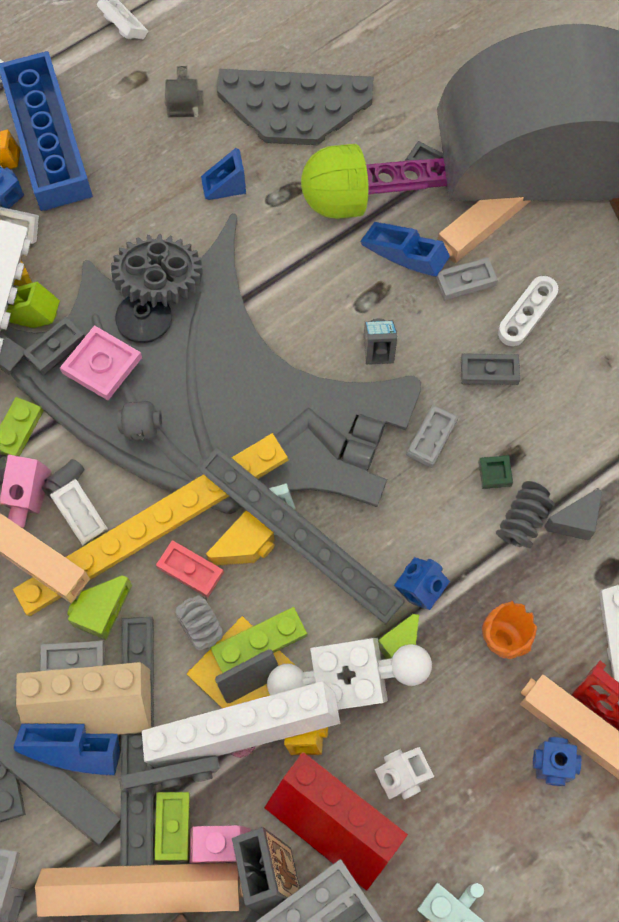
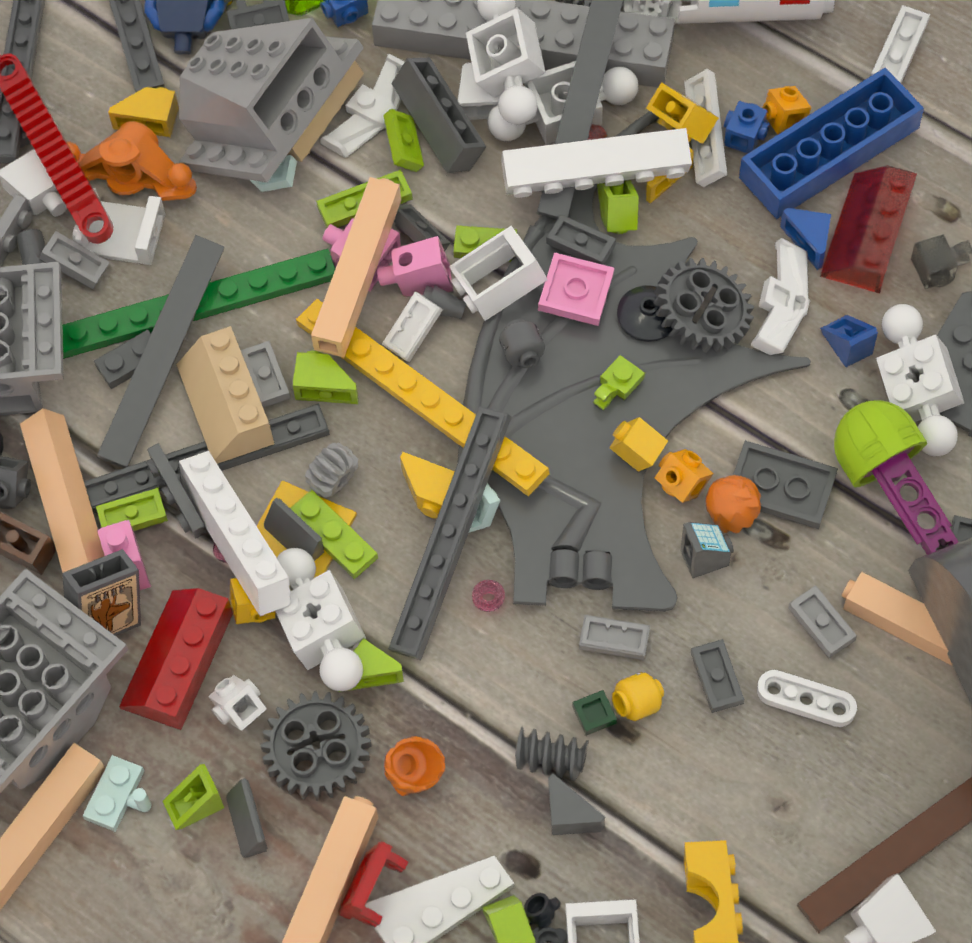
camera: 75 degrees right, 5 degrees down
blue slope [14,724,120,775] -> none
coral plate [156,540,224,598] -> none
blue slope [360,222,450,277] -> none
blue brick [394,557,450,610] -> none
blue brick [533,737,582,786] -> none
none -> lime slope [162,764,225,830]
none -> dark grey slope [226,778,268,858]
none -> dark grey gear [261,691,372,801]
none -> white window [449,226,548,321]
none -> clear pink plate [472,579,505,612]
none -> lime plate [593,355,645,410]
none -> yellow brick [609,417,668,472]
none -> yellow head [612,672,664,721]
none -> light orange brick [654,449,714,503]
none -> orange hair [705,475,761,534]
none -> dark grey plate [733,440,838,529]
none -> white plate [751,238,810,355]
none -> blue slope [780,208,831,270]
none -> clear red slope [820,165,917,294]
none -> white brick [876,304,964,456]

